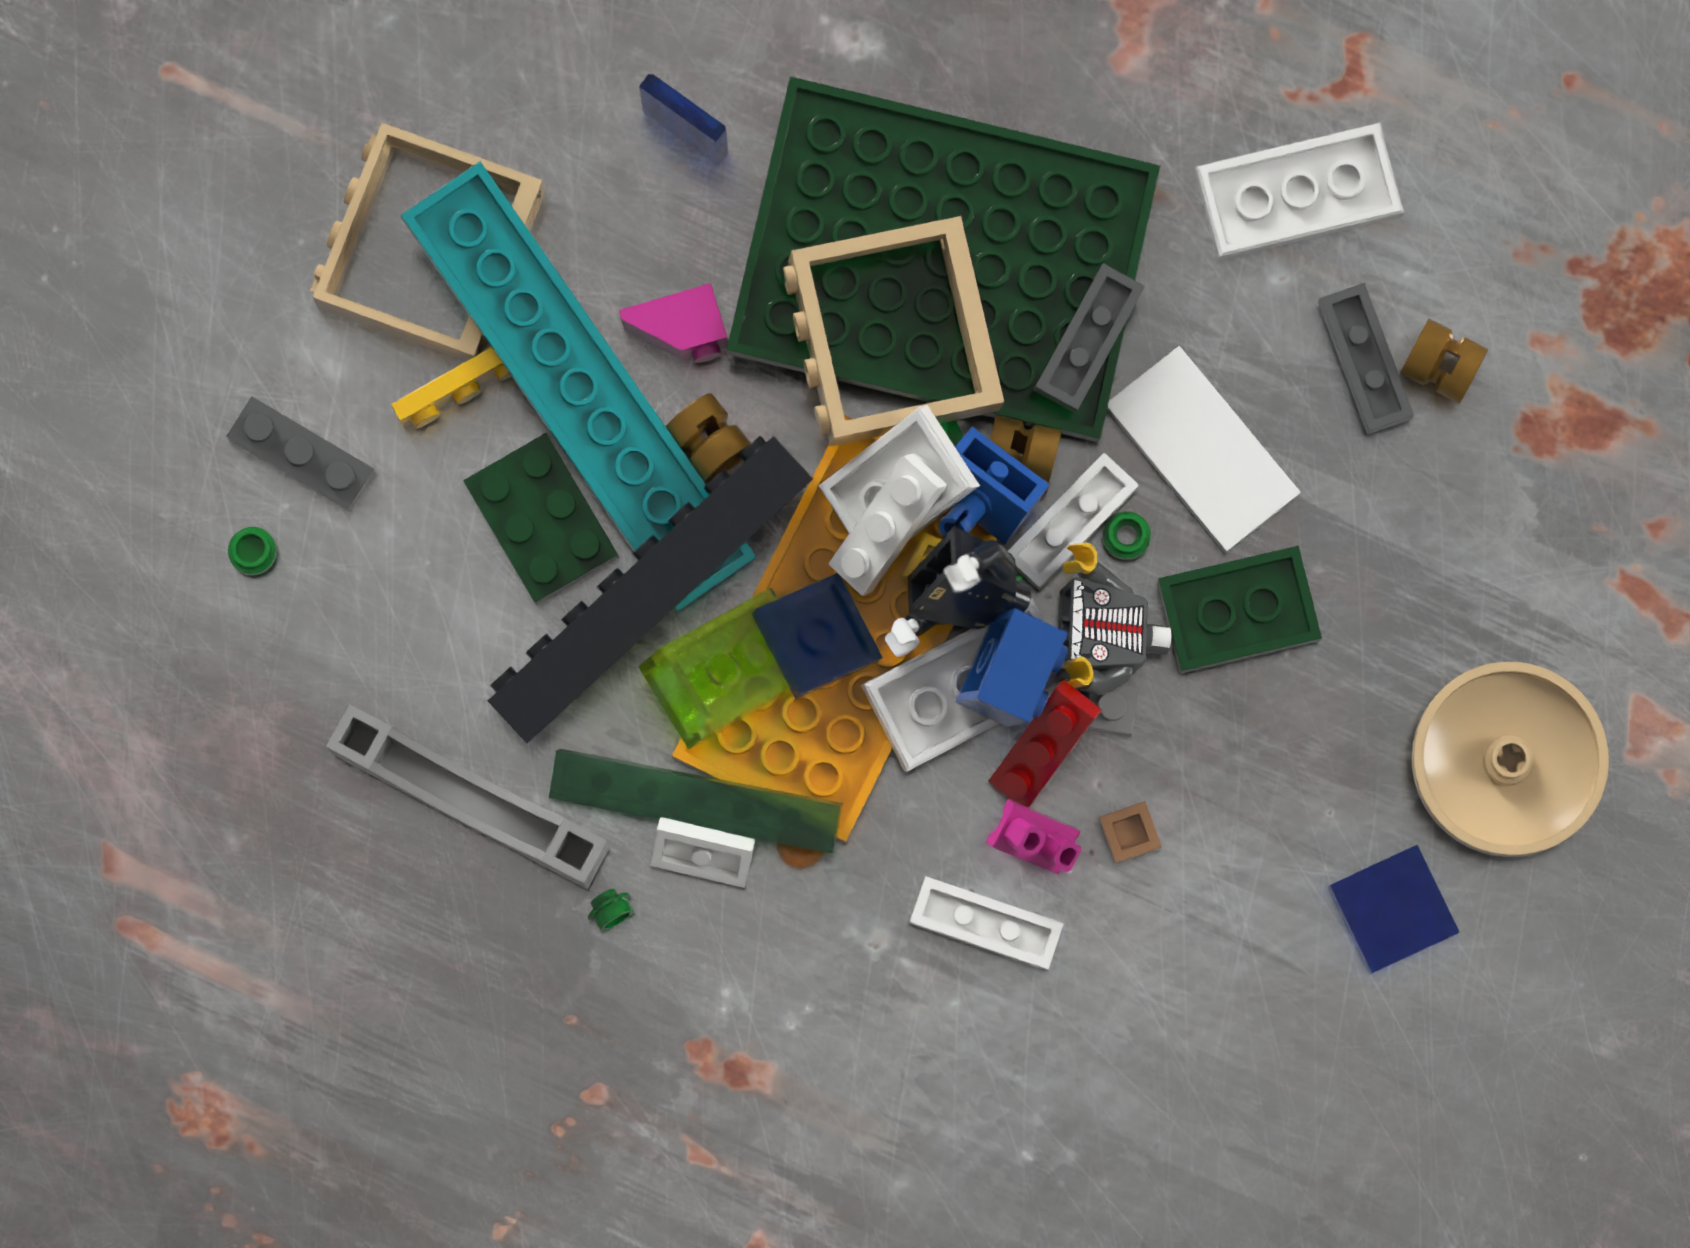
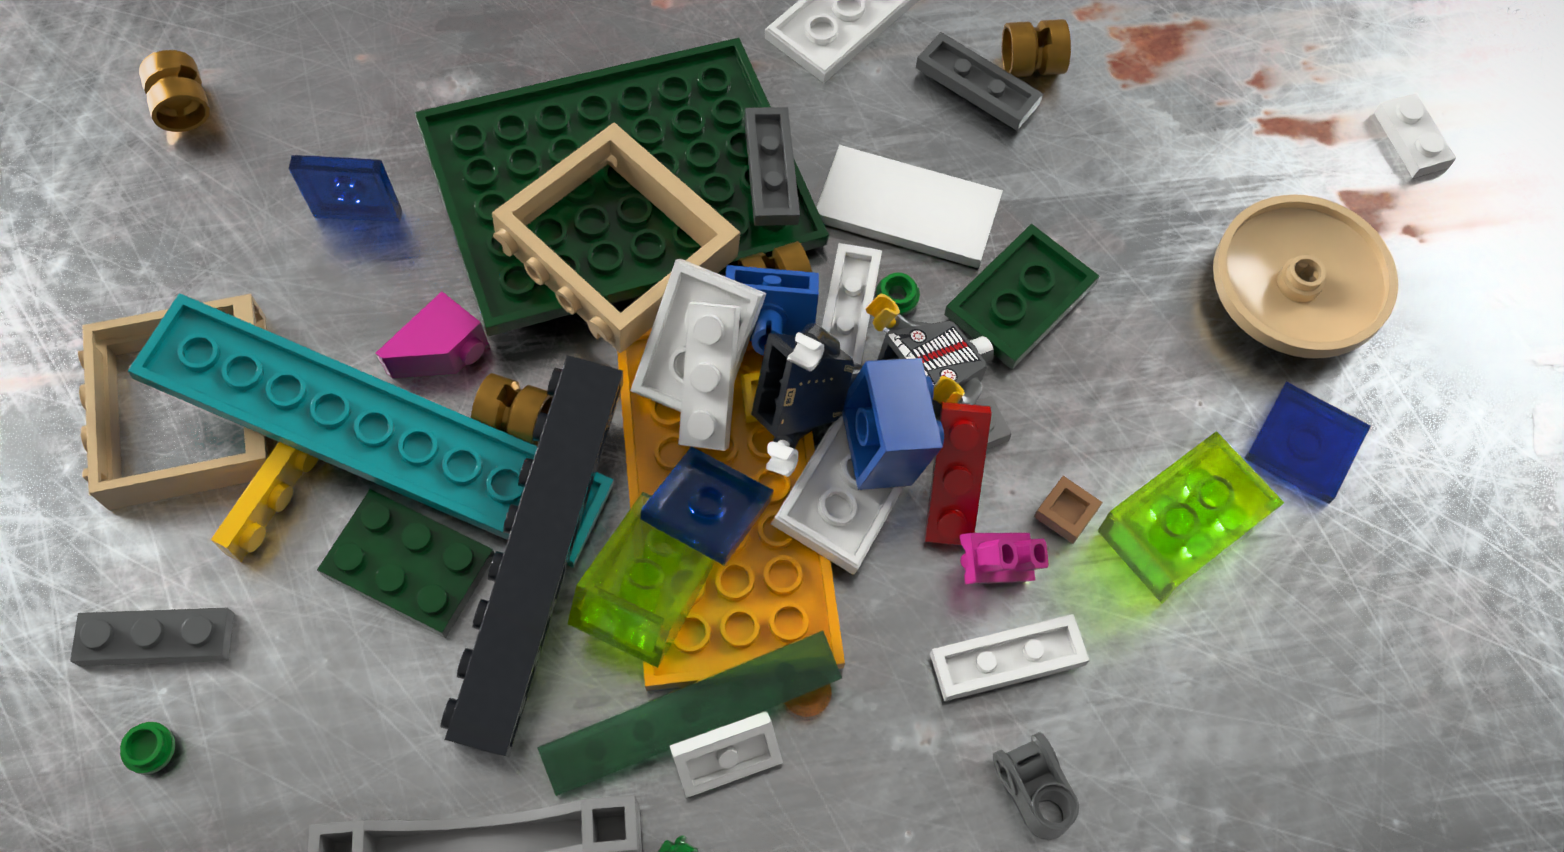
camera: 35 degrees left, 15 degrees down
none -> dark grey piece [993,732,1079,840]
none -> clear neon green brick [1098,431,1284,604]

